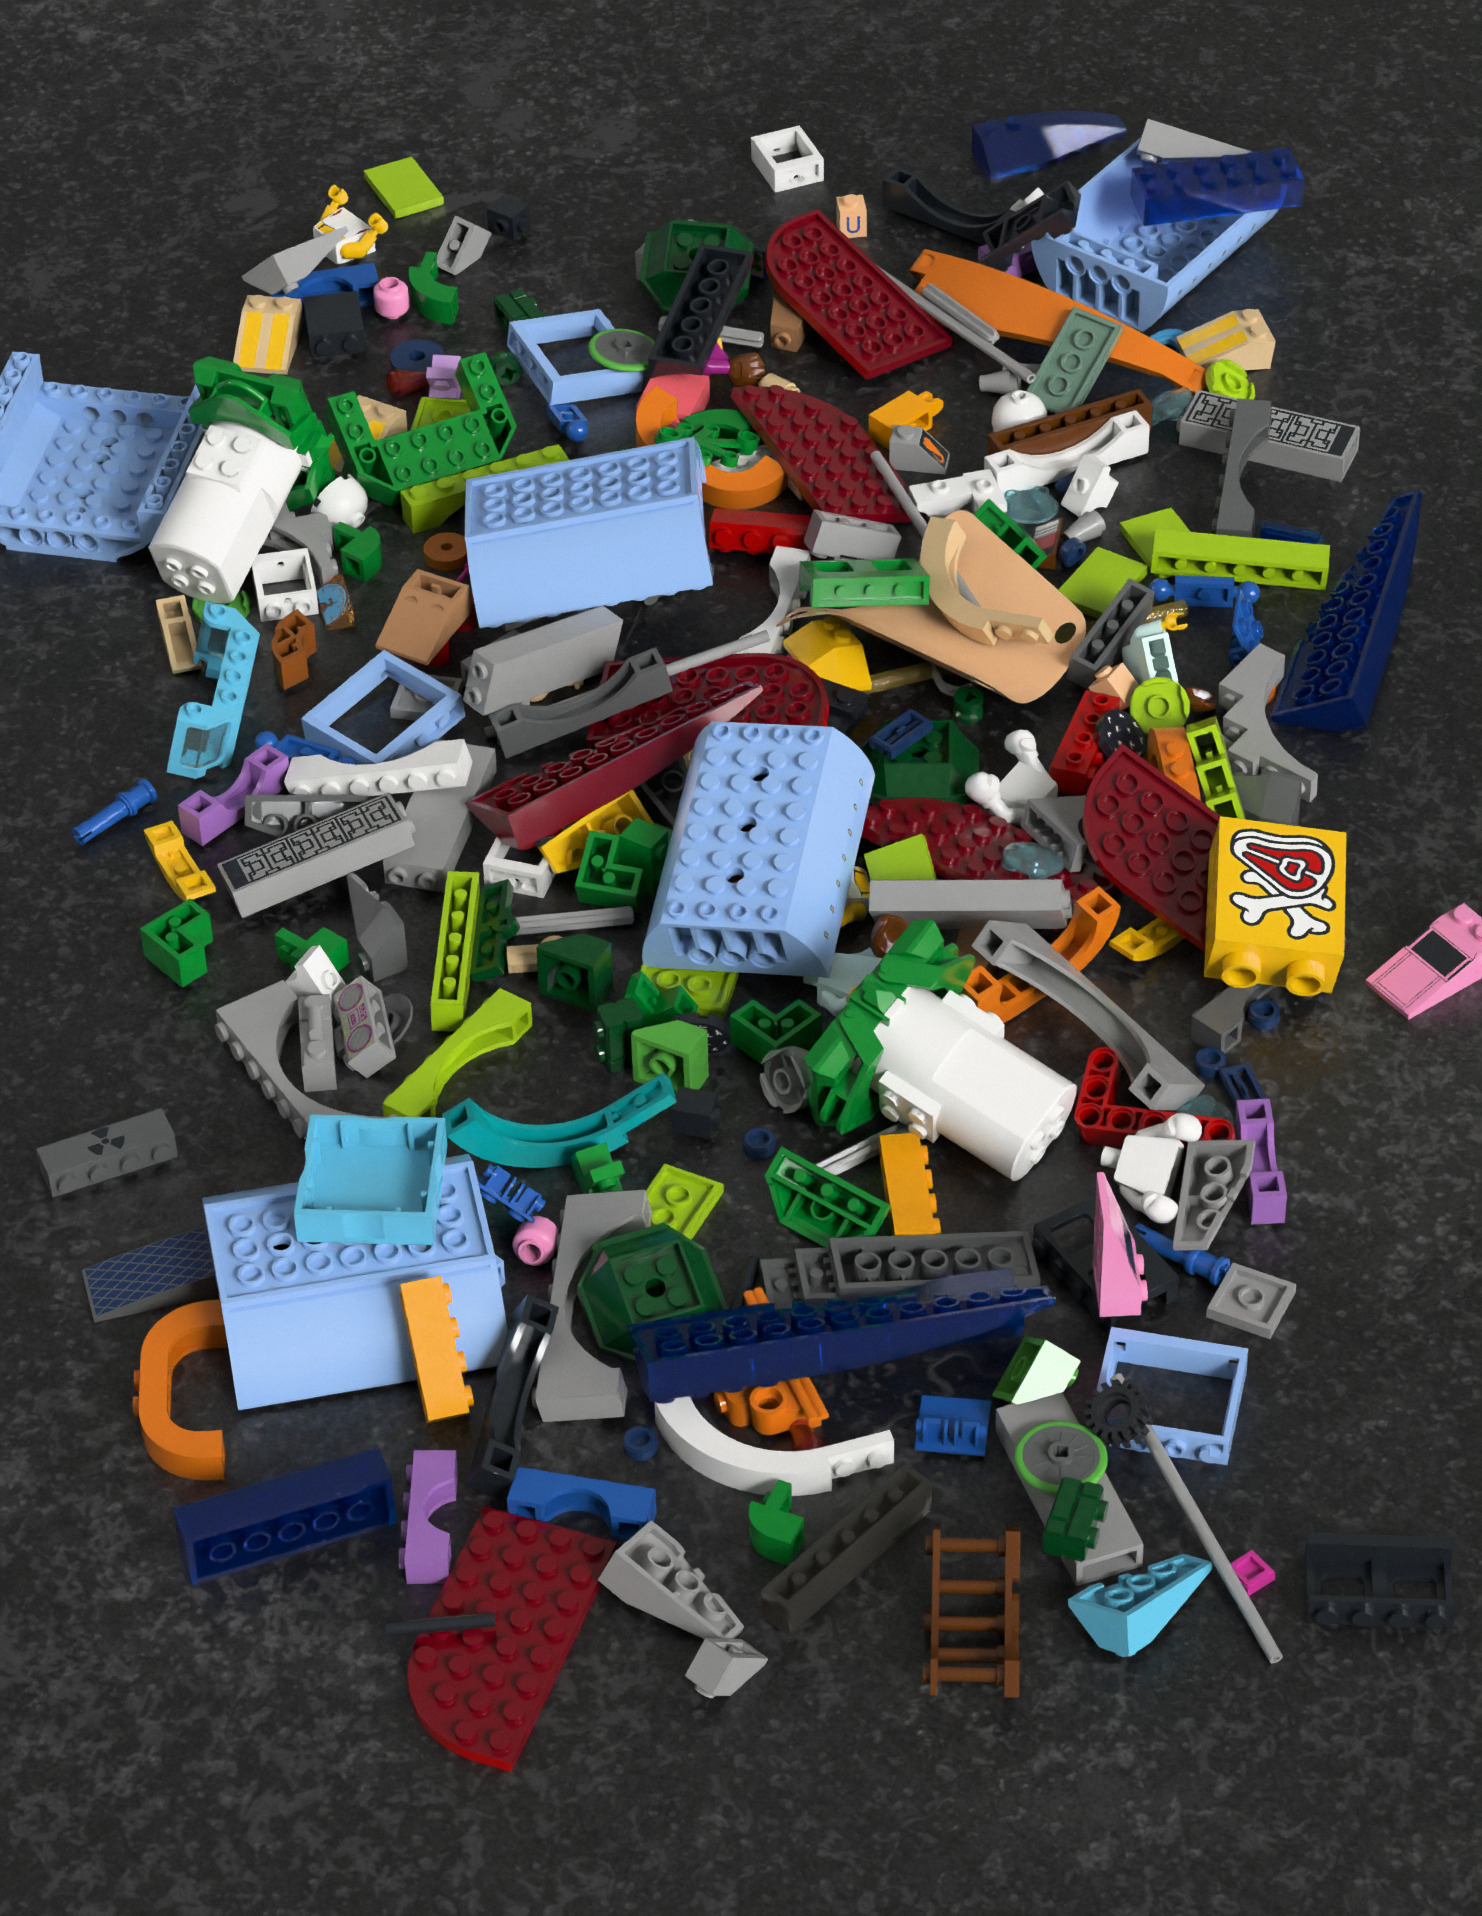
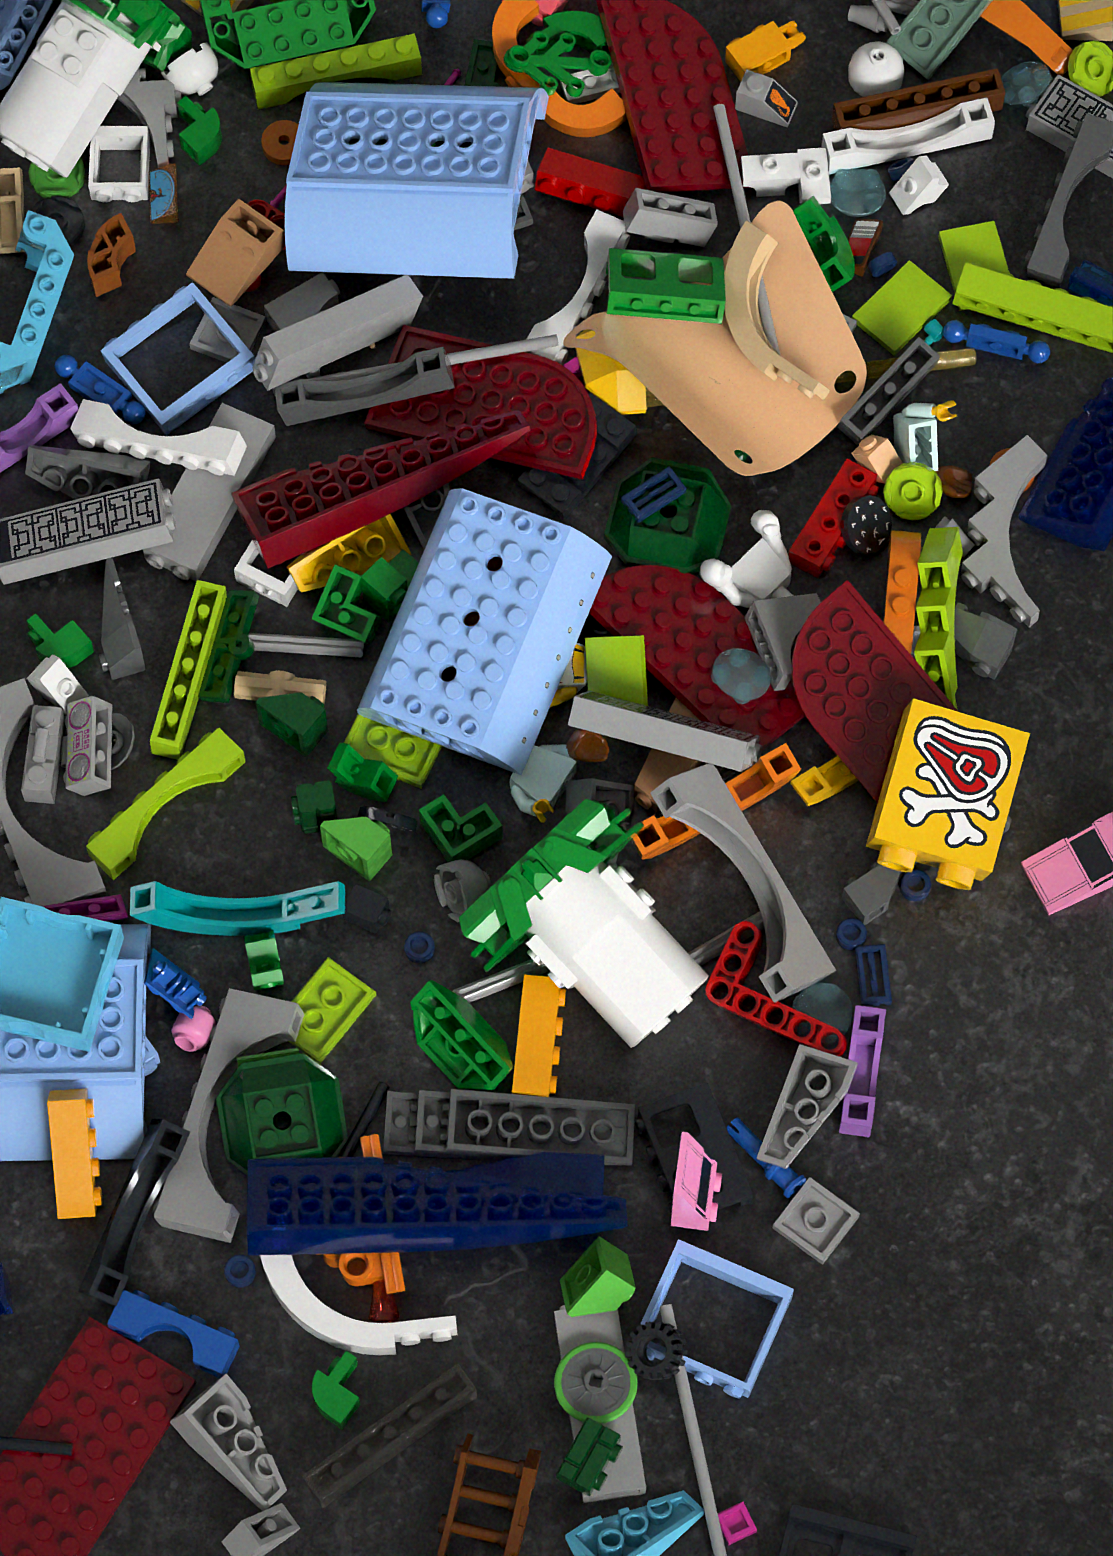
camera: 10 degrees right, 25 degrees up
medium lavender arch [399,1450,458,1584] -> none
blue hinge [915,1395,991,1456] -> none
light grey cone [1061,510,1106,543] -> none
white torso [1101,1113,1202,1224] -> none
blue hinge [1228,588,1263,667] -> none

